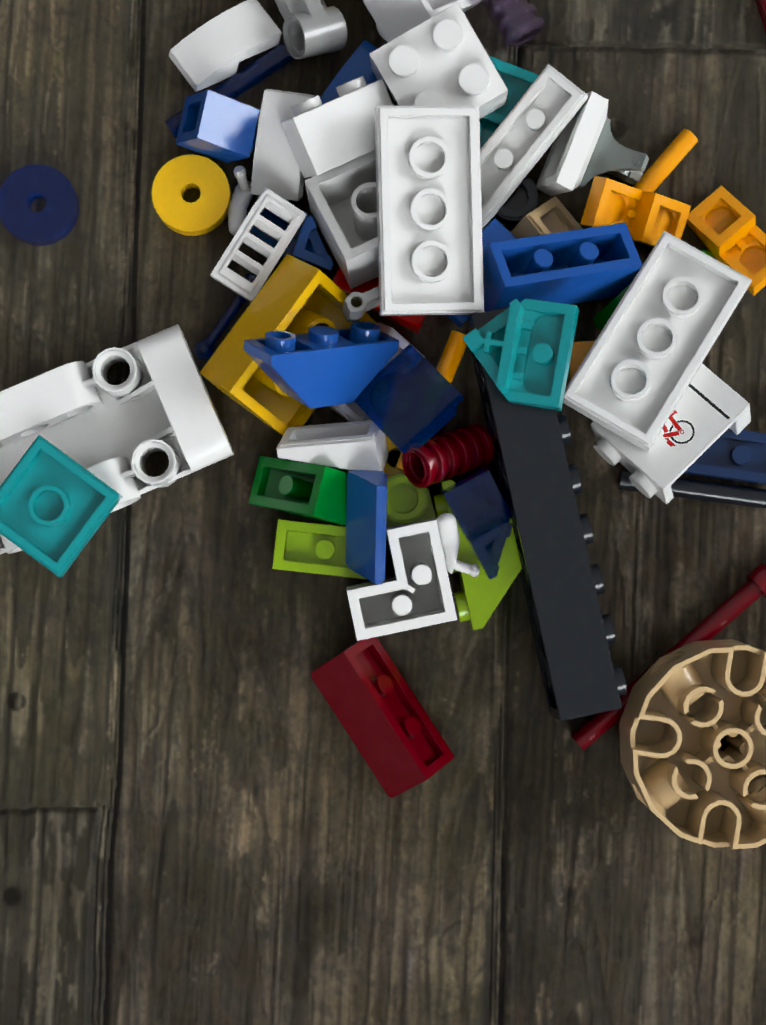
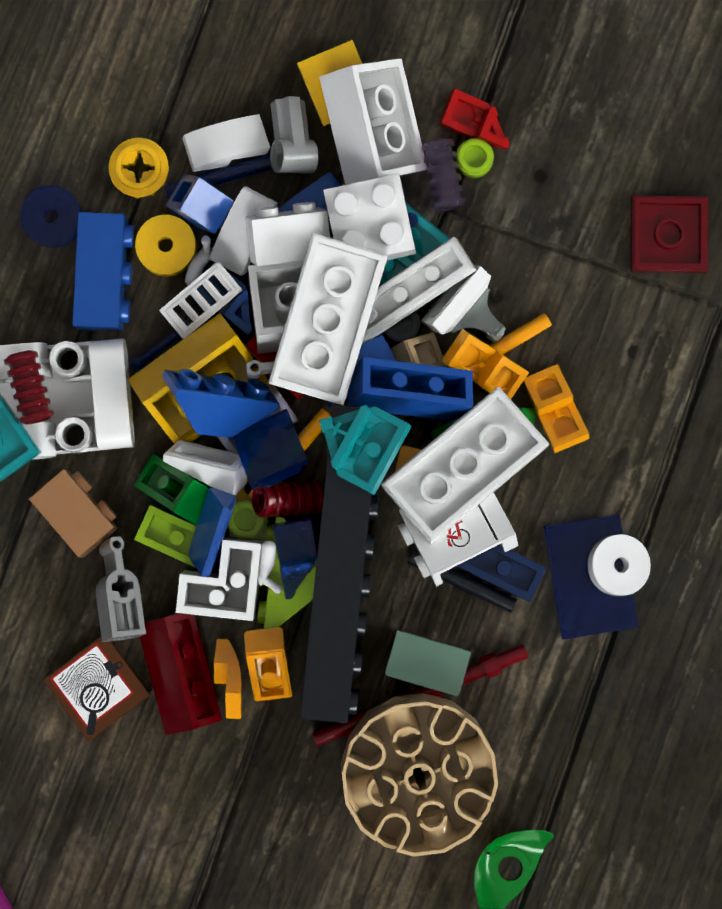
camera: 25 degrees right, 0 degrees up
none -> dark red piece [4,350,54,425]
none -> medium nougat brick [29,469,118,558]
none -> tile [43,637,152,742]
none -> blue brick [73,212,135,332]
none -> light grey piece [95,536,146,642]
none -> yellow gear [109,138,170,199]
none -> light orange slope [214,639,242,719]
none -> light orange slope [244,627,293,701]
none -> sand green panel [385,630,471,696]

